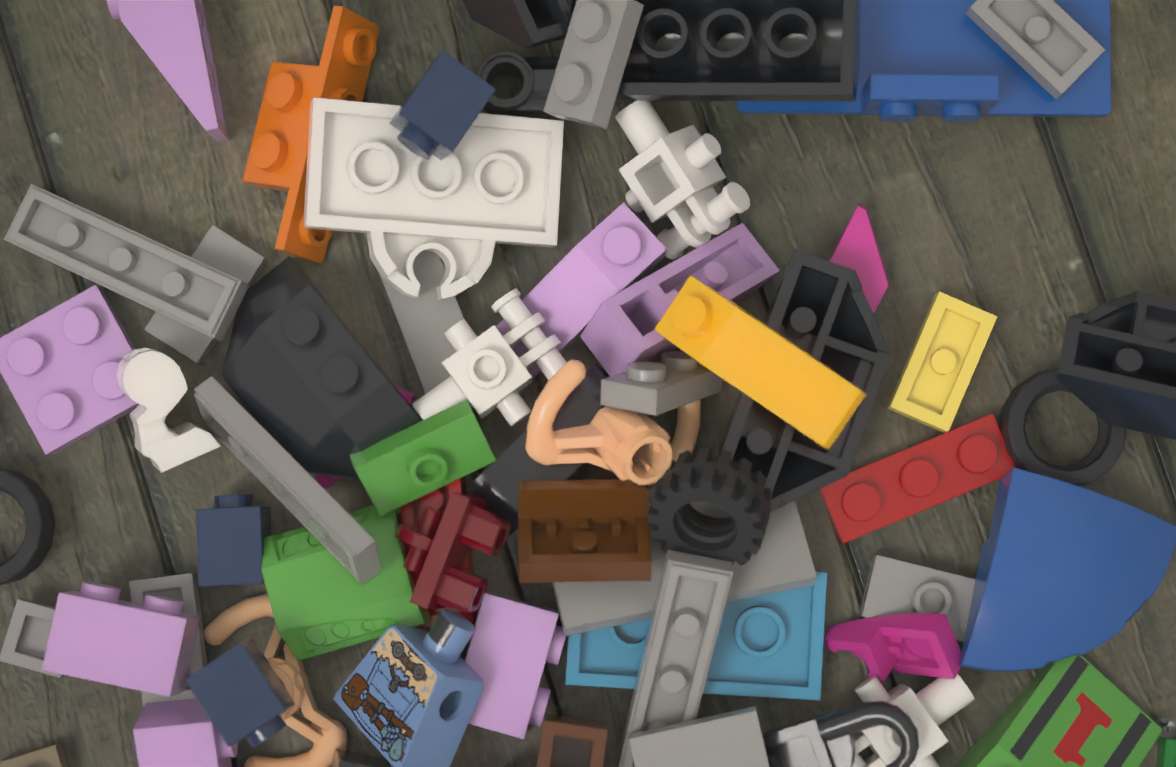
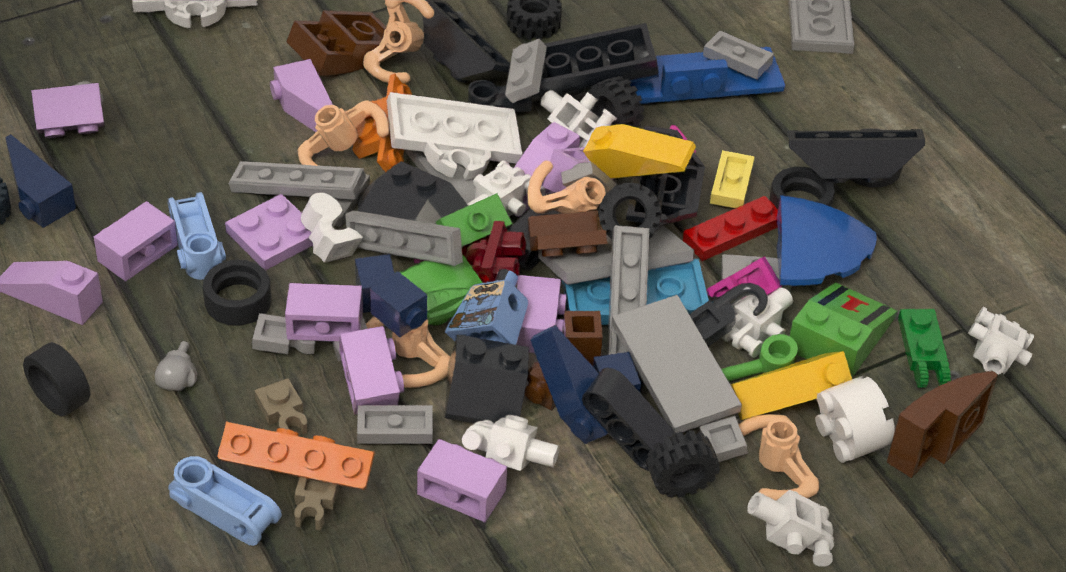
camera: 15 degrees left, 40 degrees down
dark blue brick [389,51,496,161] -> none
none -> light nougat piece [298,101,389,166]
none -> black tyre [588,76,644,128]

